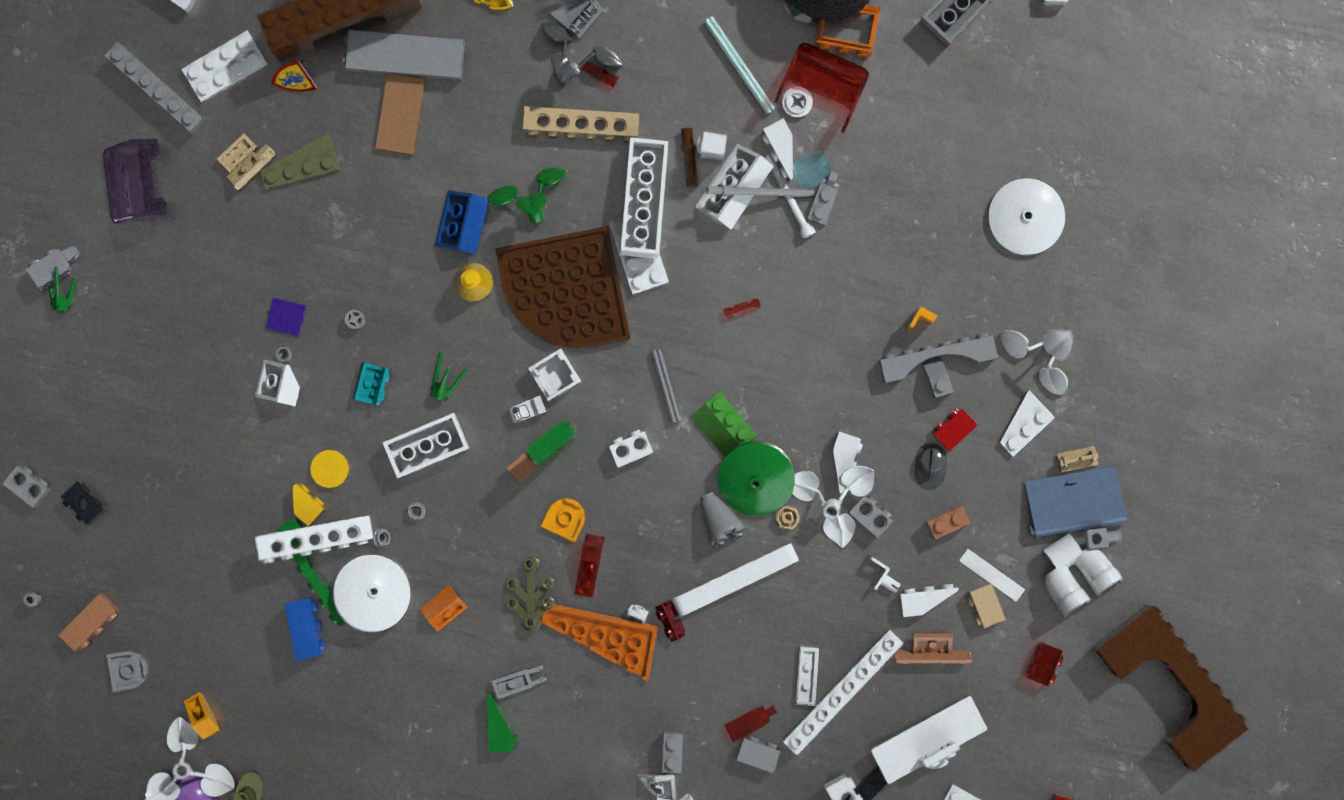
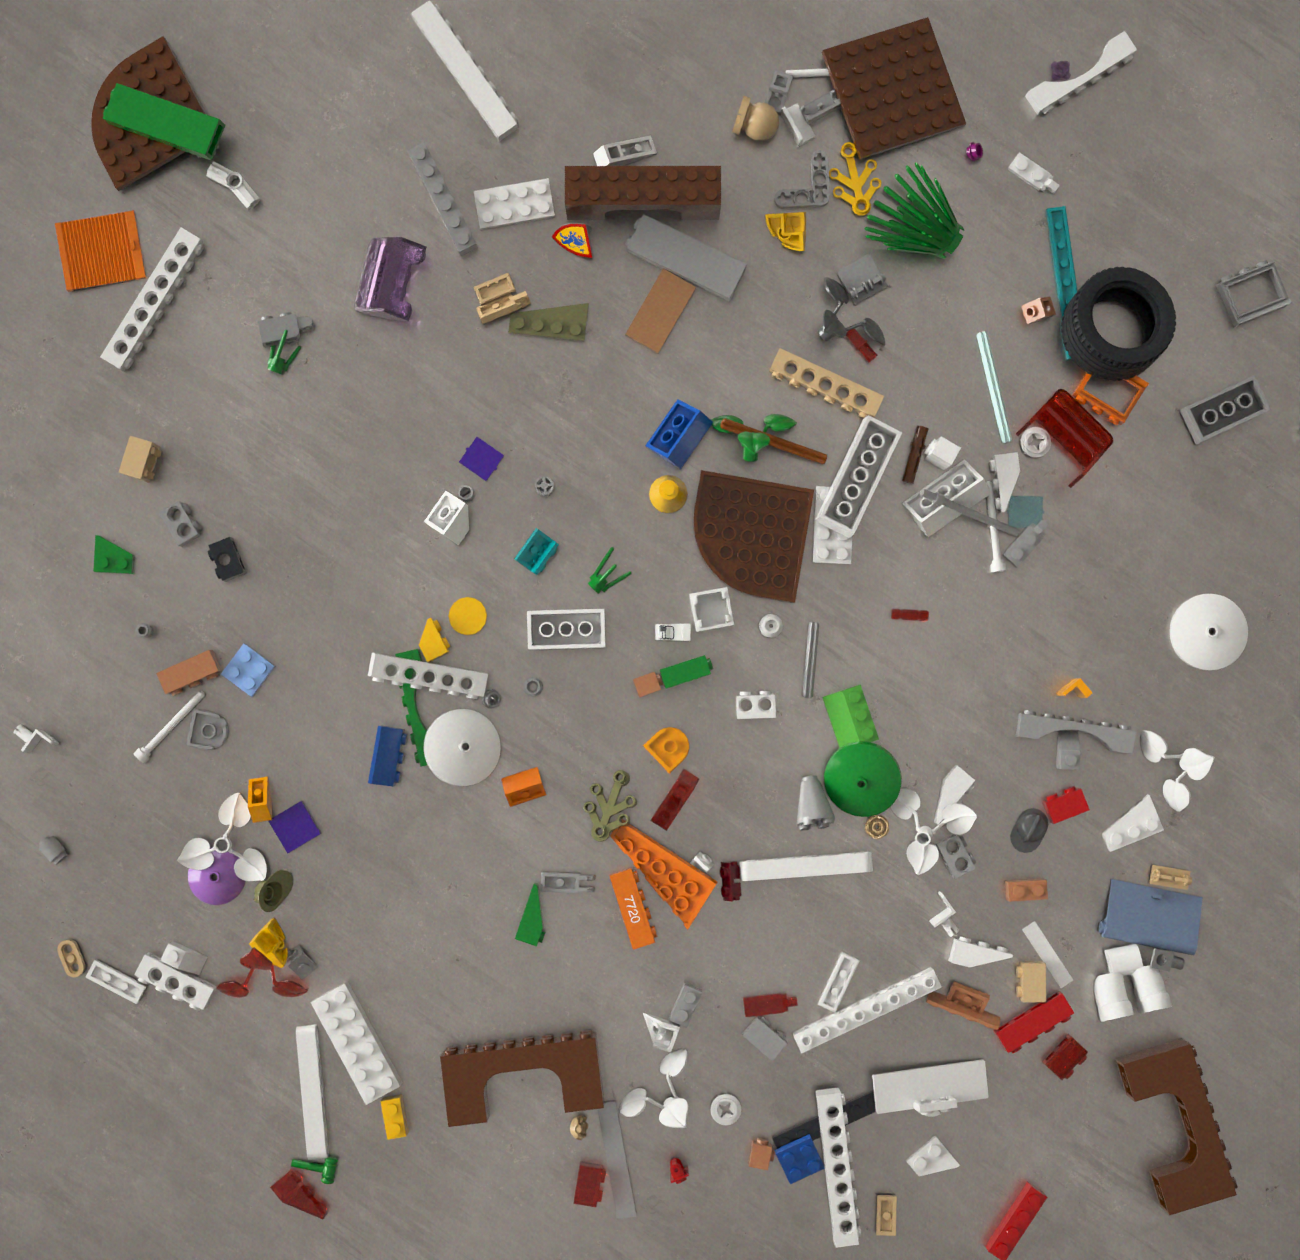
camera: 25 degrees right, 0 degrees up
none -> white piece [133,691,205,764]
none -> light blue plate [221,643,275,697]
none -> dark purple tile [268,801,322,854]
none -> orange brick [610,868,658,950]
none -> dark orange axle [720,418,827,464]
none -> white plate [759,614,783,638]
none -> red brick [993,991,1074,1053]

